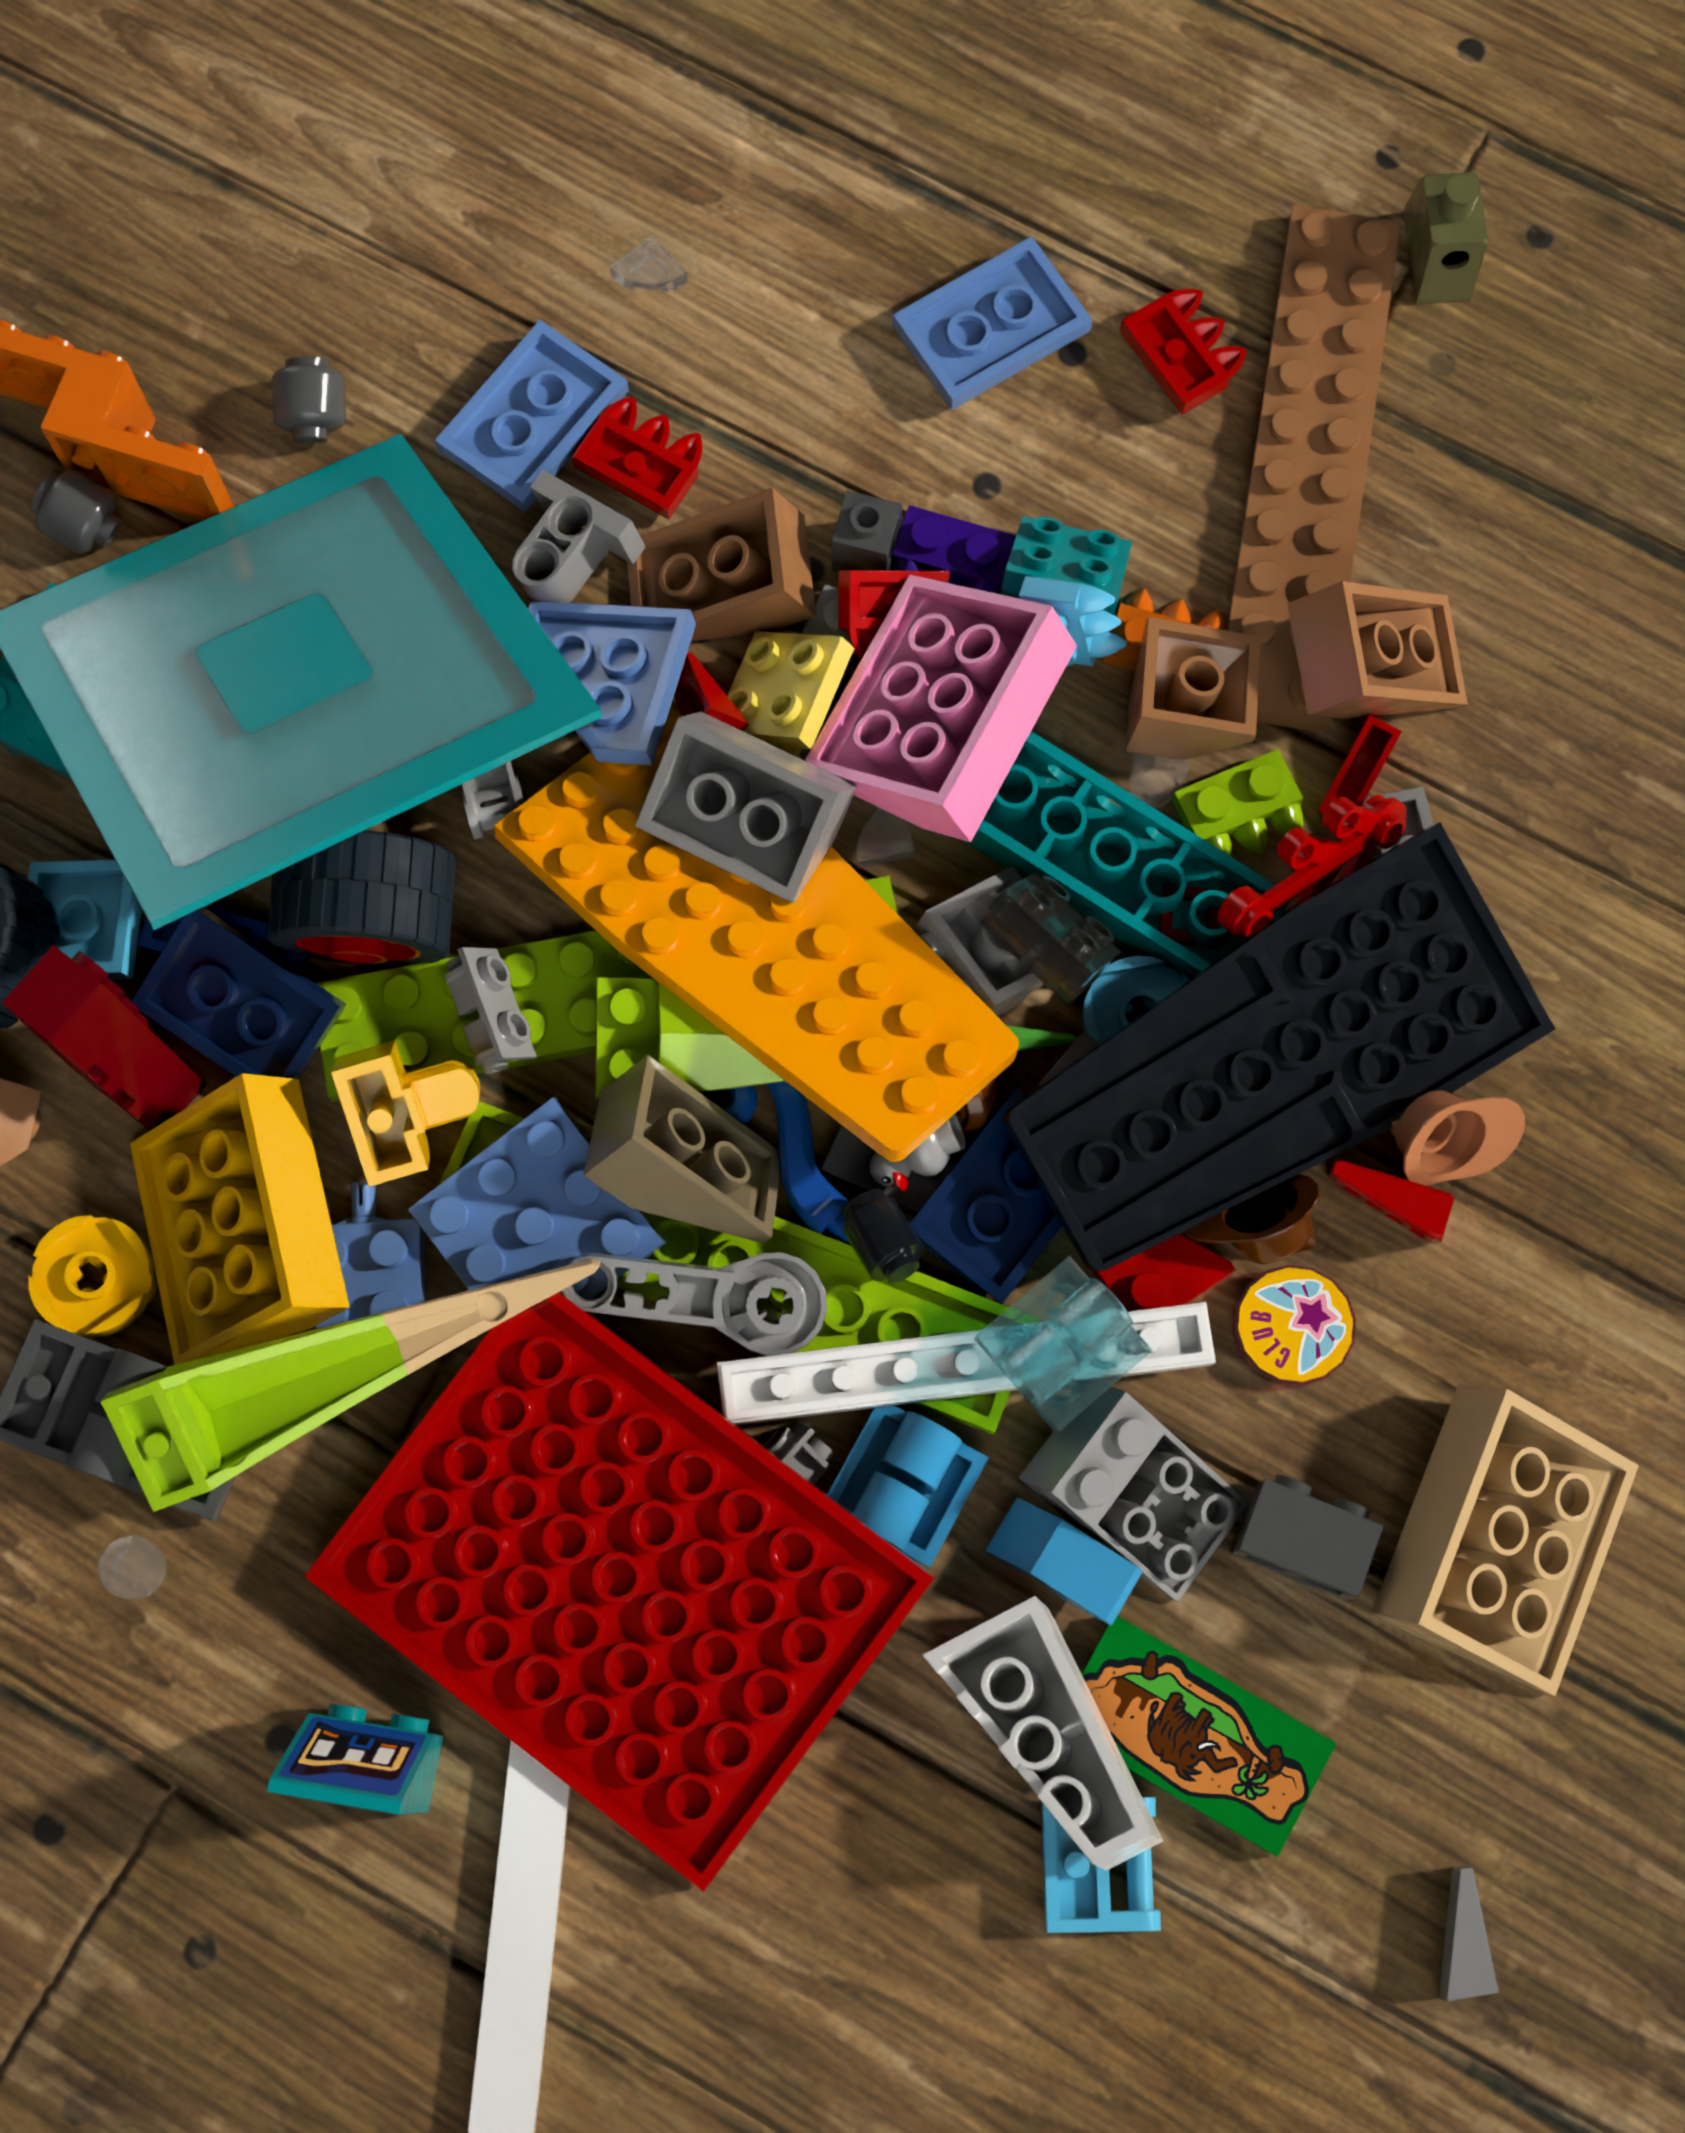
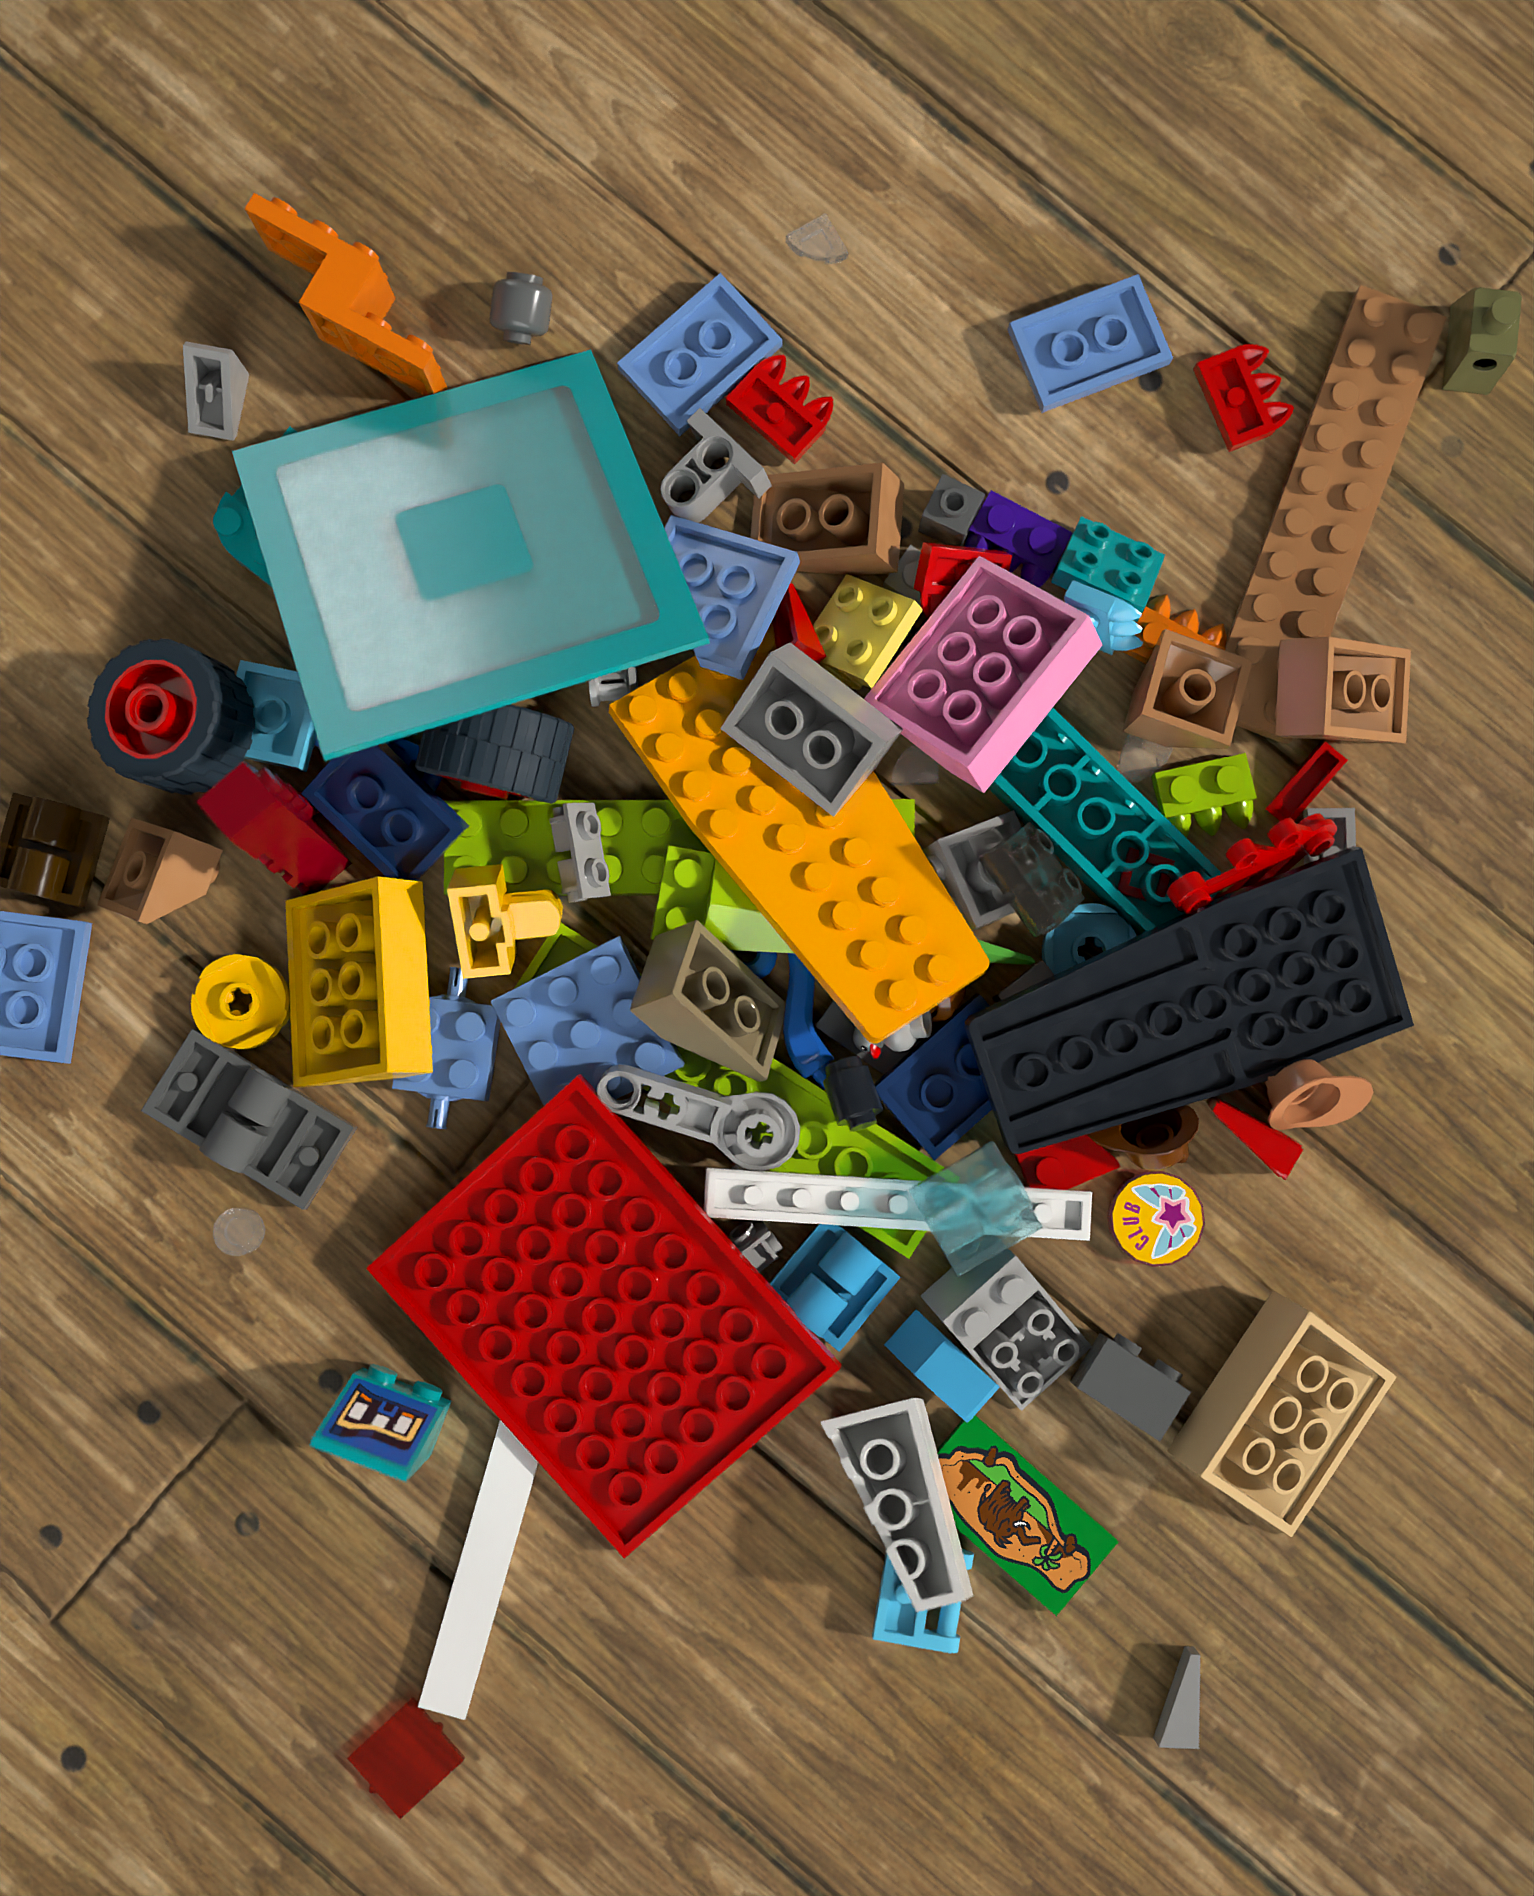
camera: 10 degrees right, 10 degrees up
dark grey head [30,468,122,555] -> none
lime plate [100,1259,601,1512] -> none

